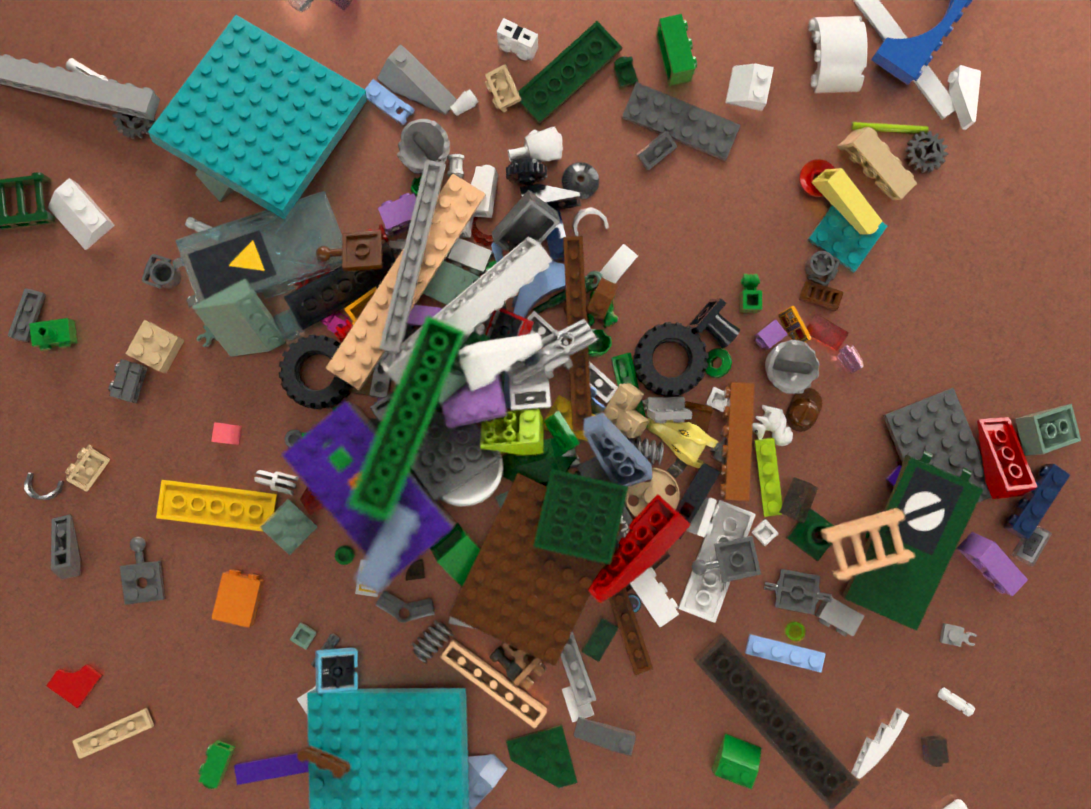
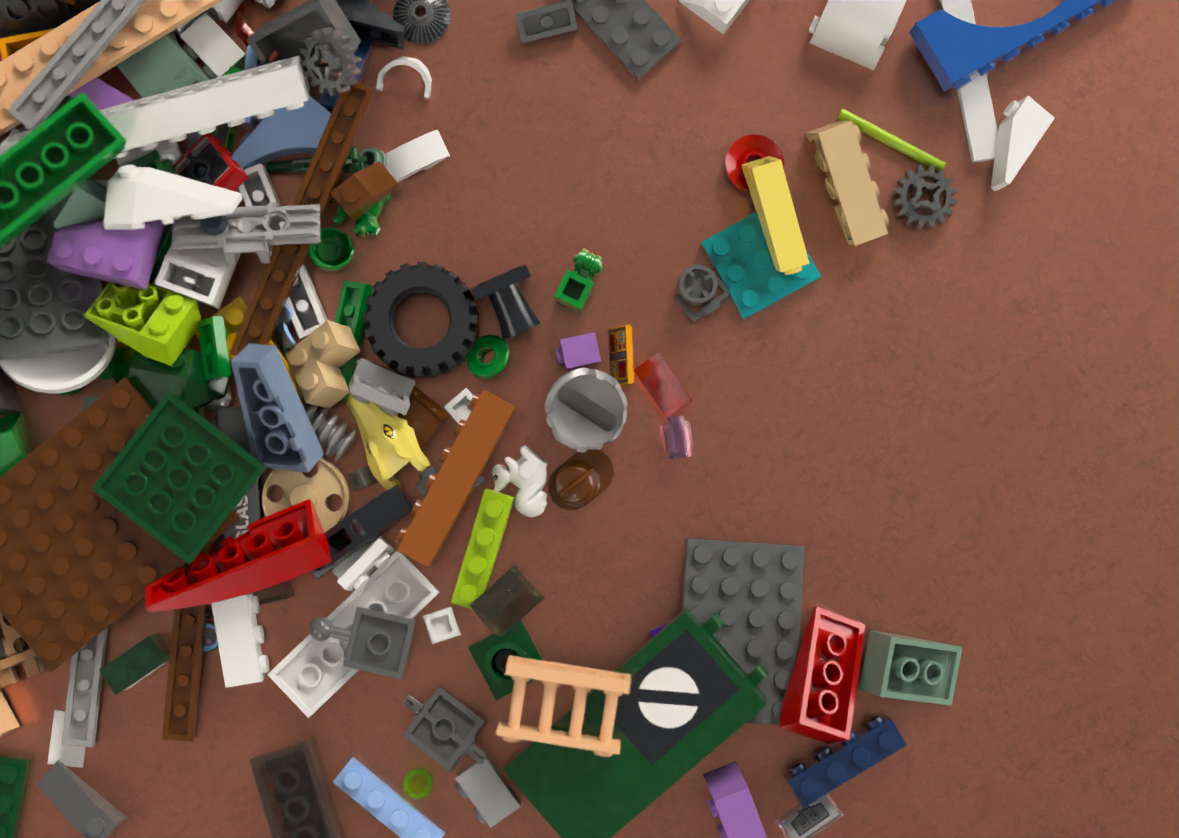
camera: 25 degrees right, 0 degrees up
reddish brown slope [799,281,844,311] -> none
none -> dark grey gear [300,27,362,96]

